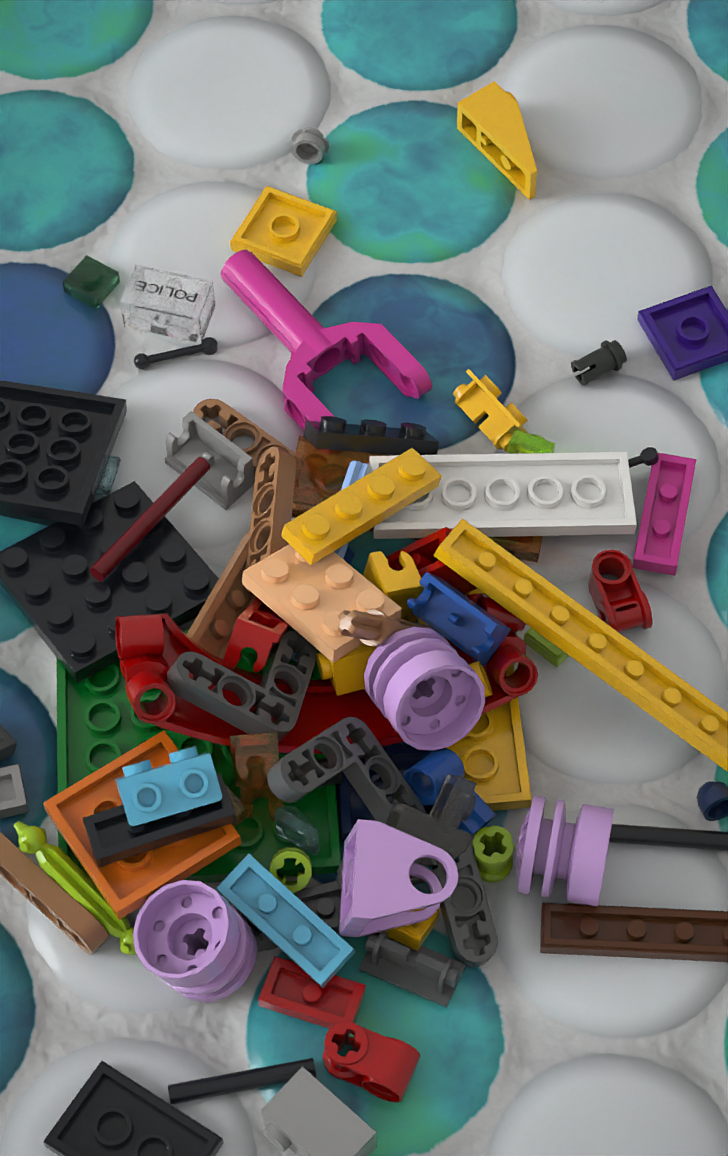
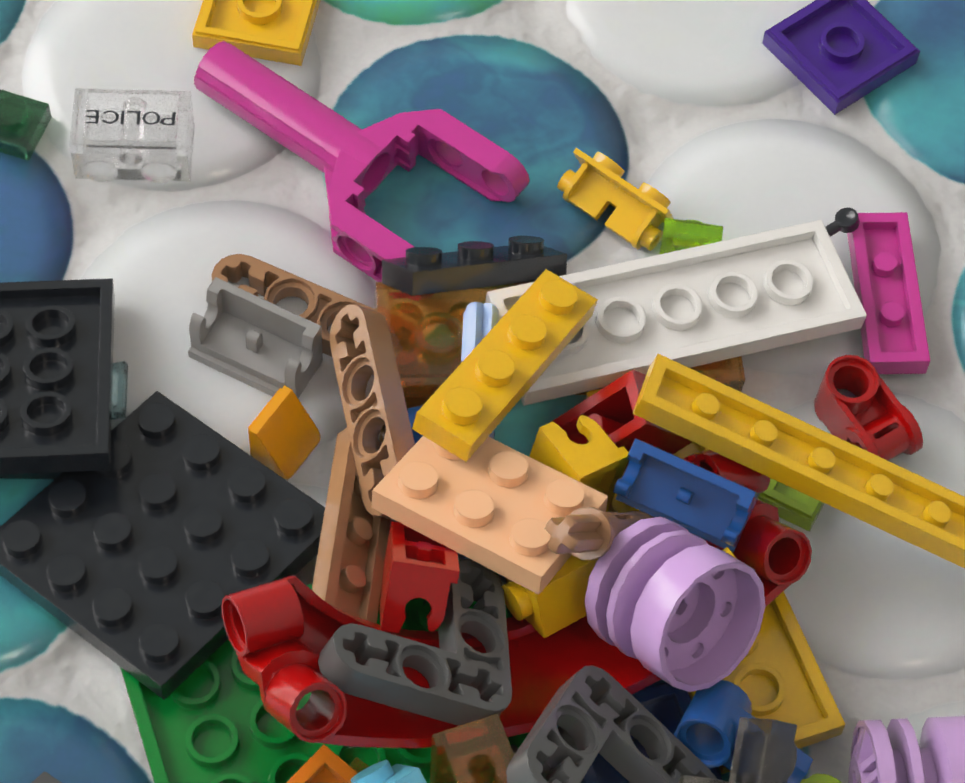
camera: 20 degrees left, 0 degrees up
dark red bar [90,457,210,581] -> none
black hinge [134,337,218,369] -> none
pearl dark grey pin [571,340,627,386] -> none
none -> light orange slope [248,385,321,480]

